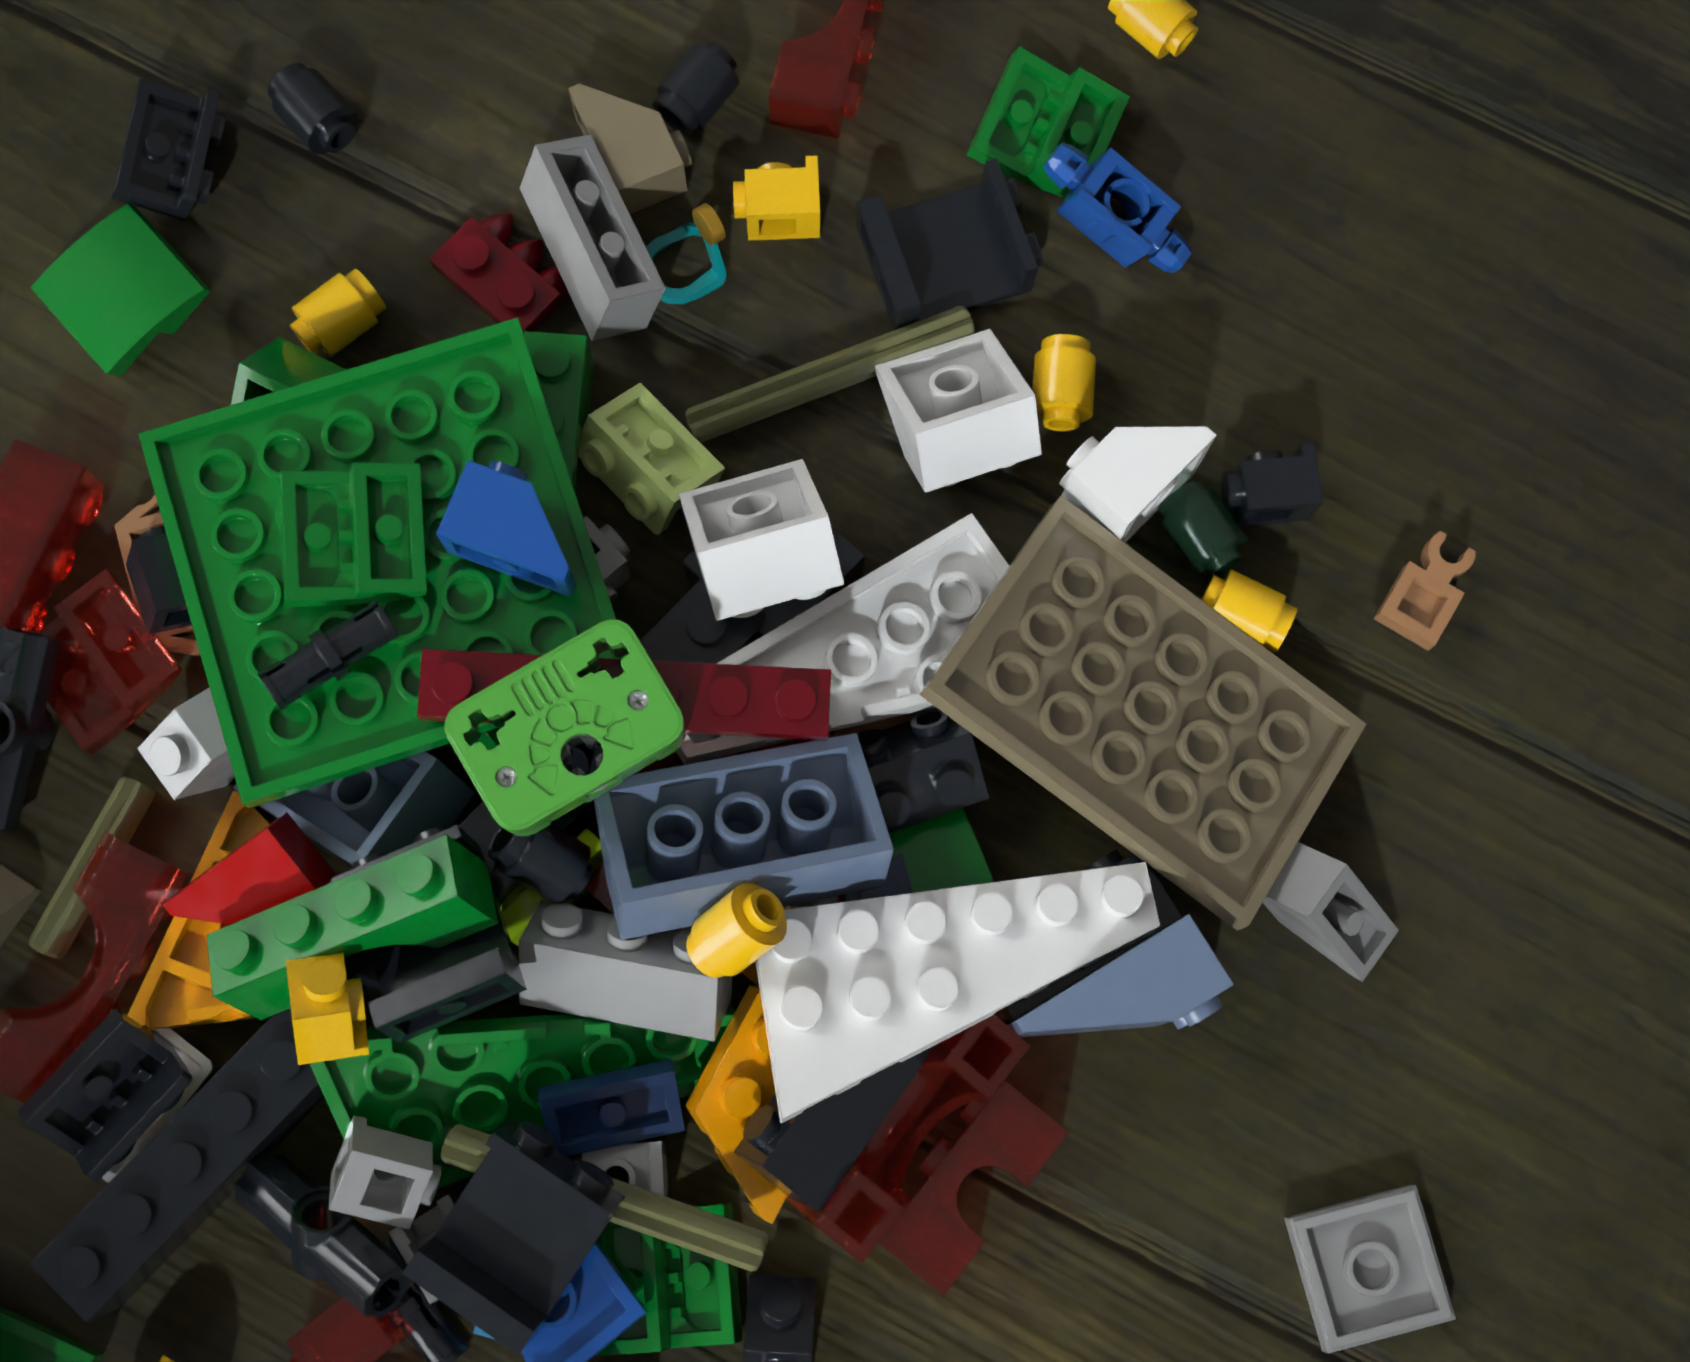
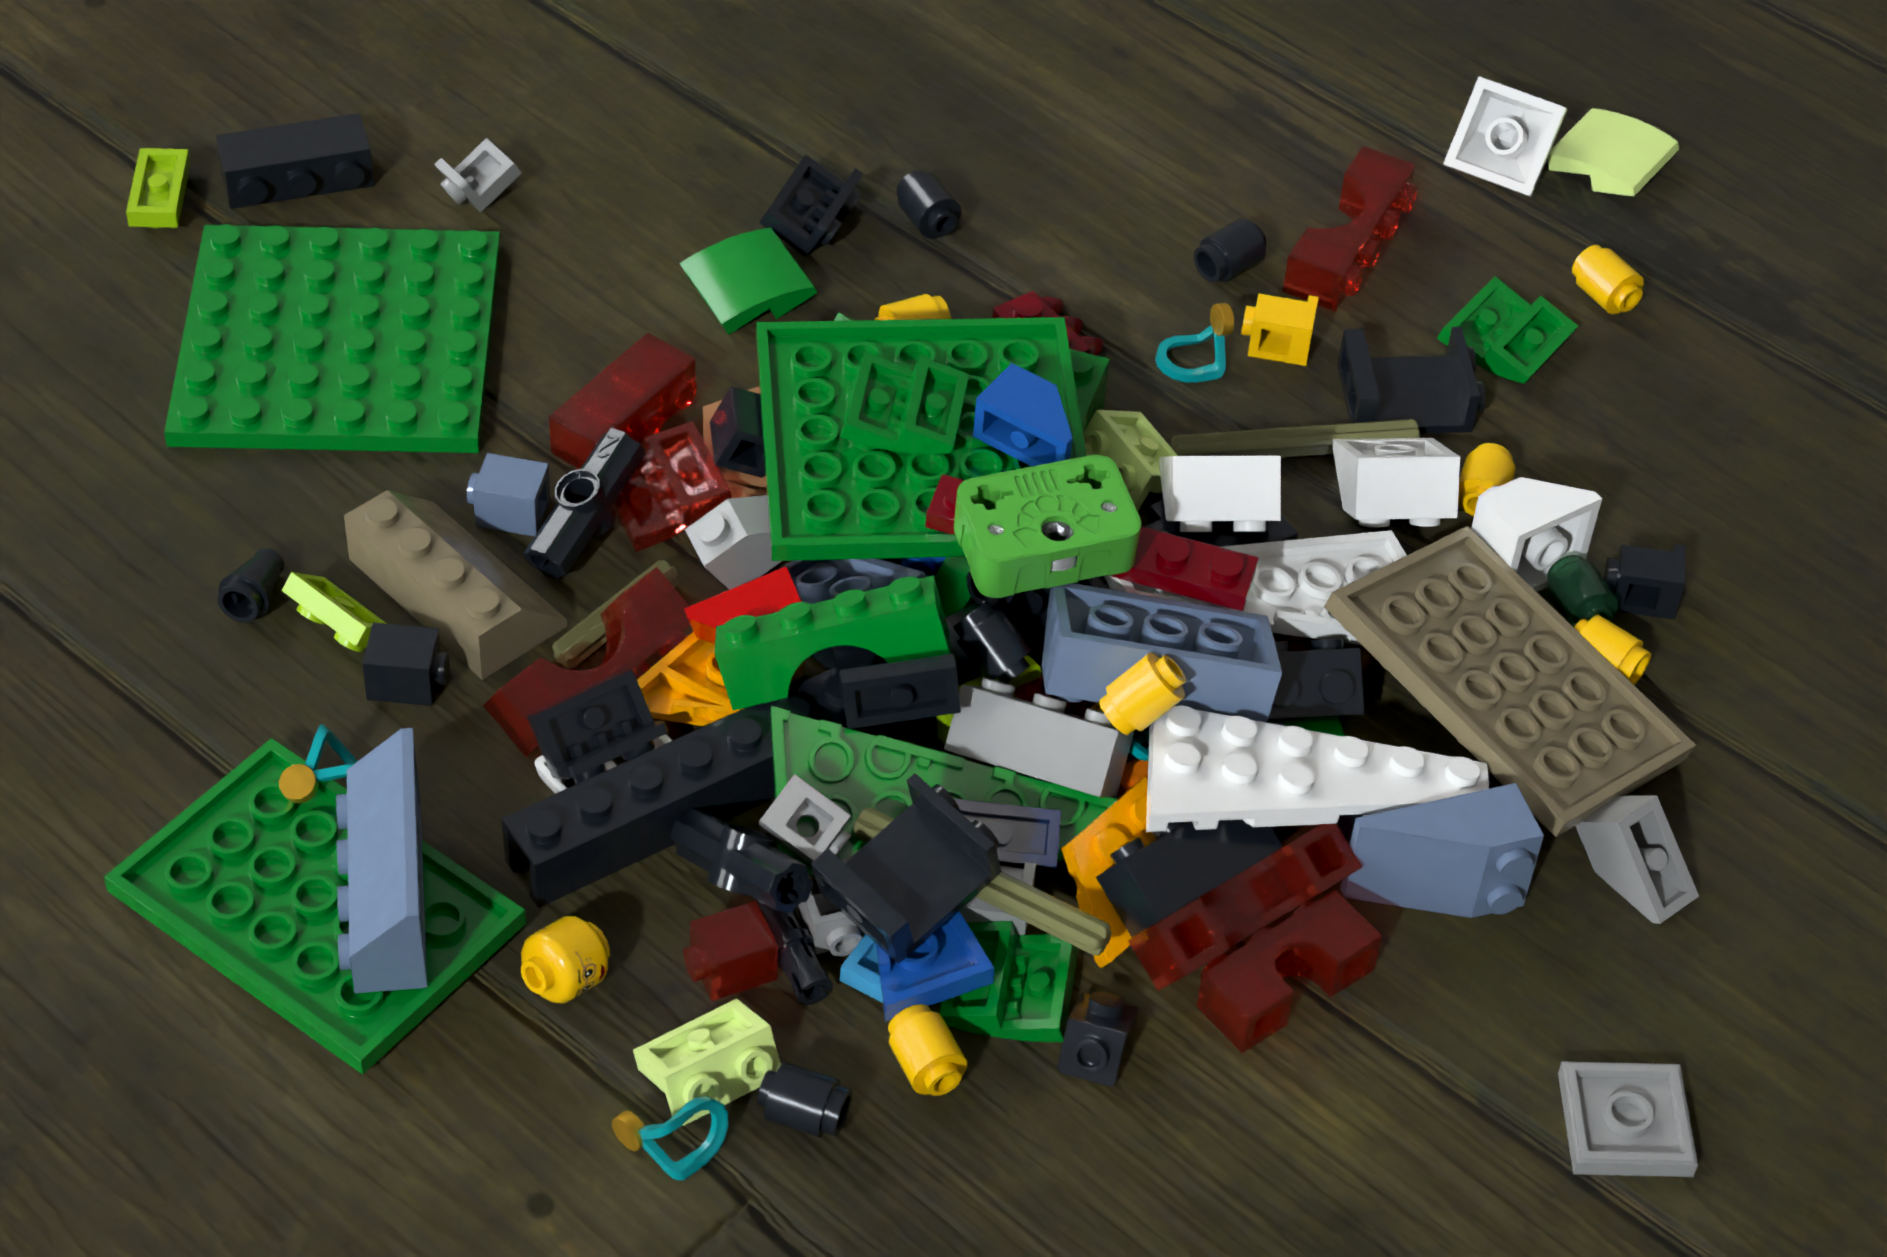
camera: 15 degrees right, 30 degrees down
black pin [257,600,399,710] -> none
yellow brick [286,952,369,1065] -> none
light grey brick [519,134,666,341] -> none
dark tan slope [568,83,692,214] -> none
blue piece [1043,143,1192,273] -> none
medium nougat plate [1373,531,1476,651] -> none

